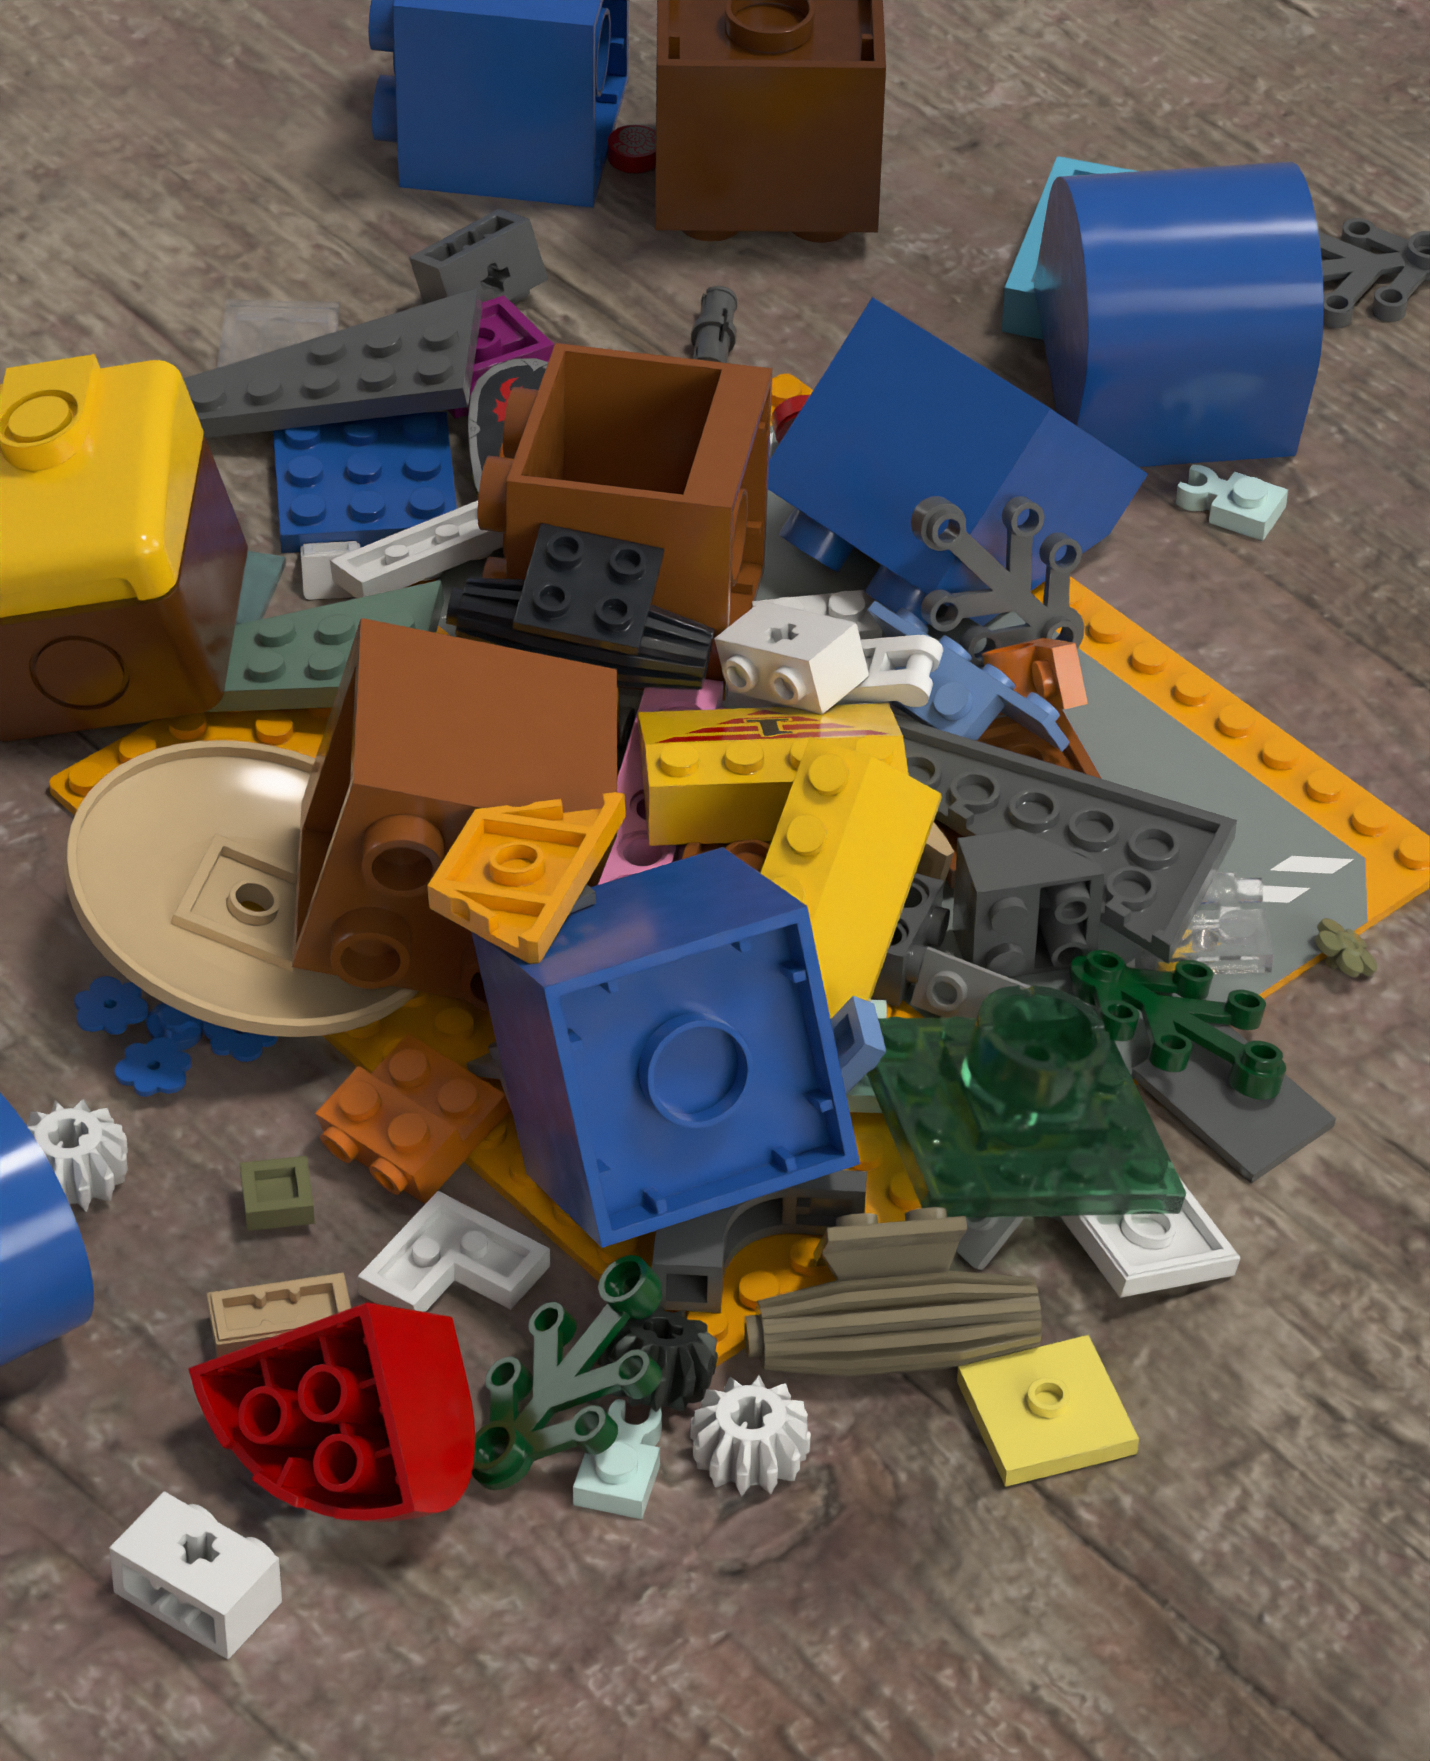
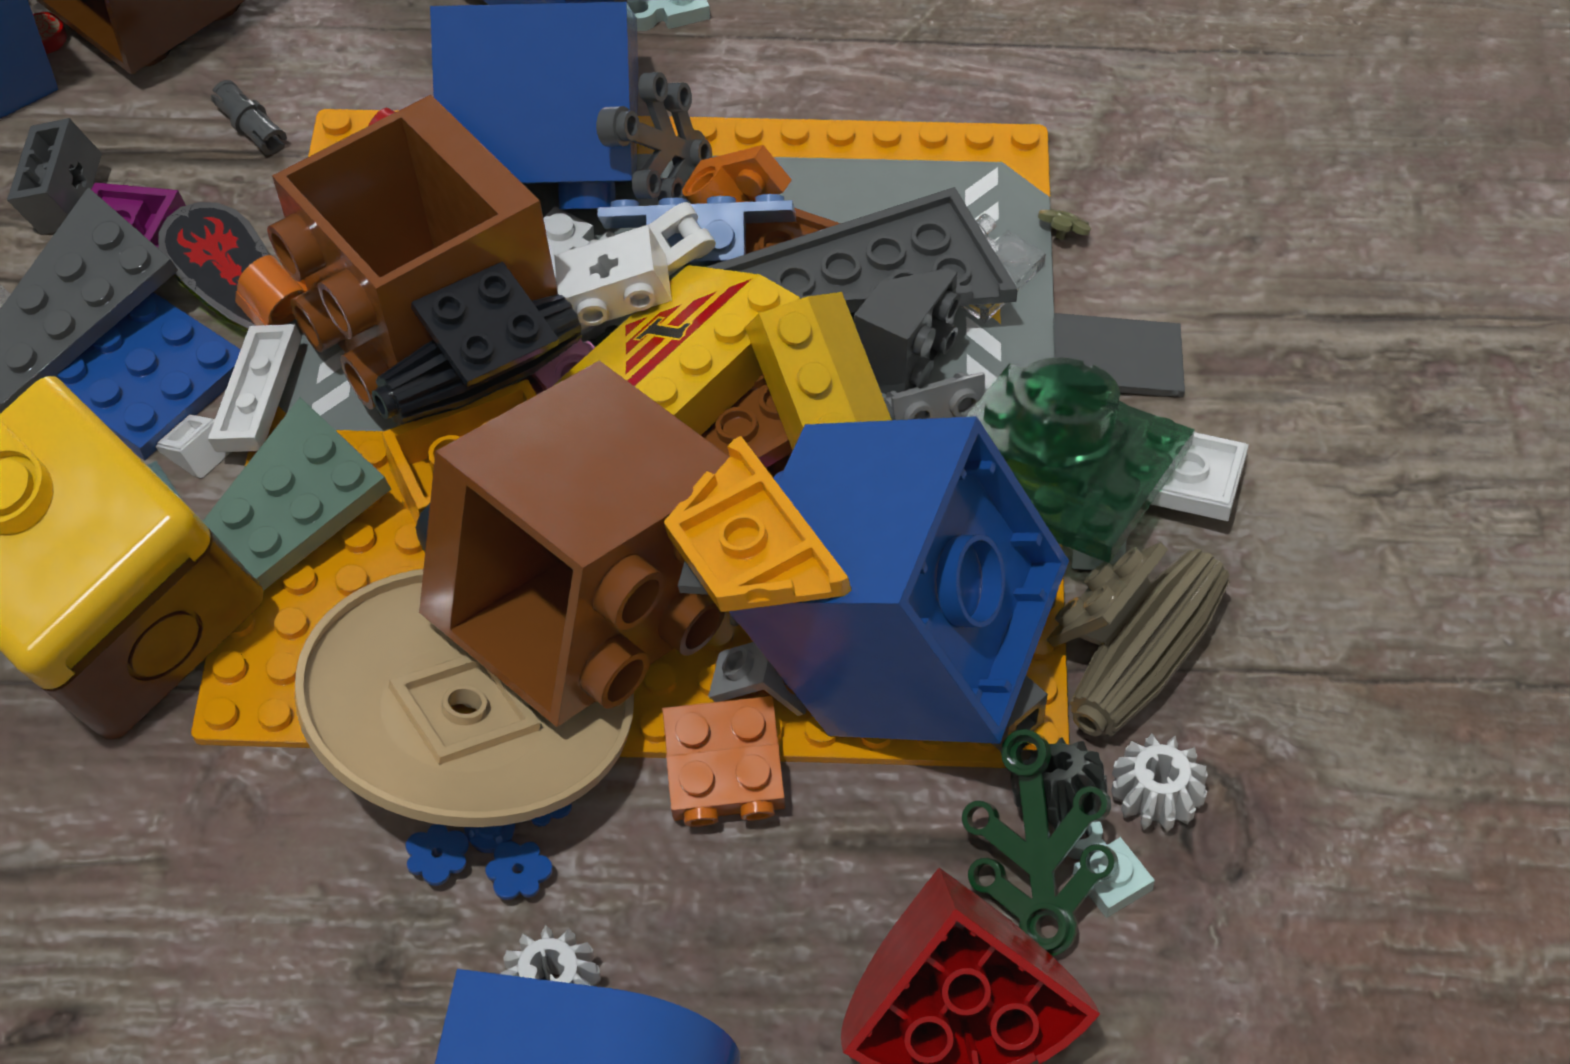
camera: 45 degrees left, 10 degrees up
tan plate [207,1273,351,1357] -> none
olive plate [239,1156,315,1231] -> none
white plate [358,1191,550,1312] -> none
light yellow plate [957,1335,1139,1487] -> none
dark green plant [1069,950,1286,1100] -> none

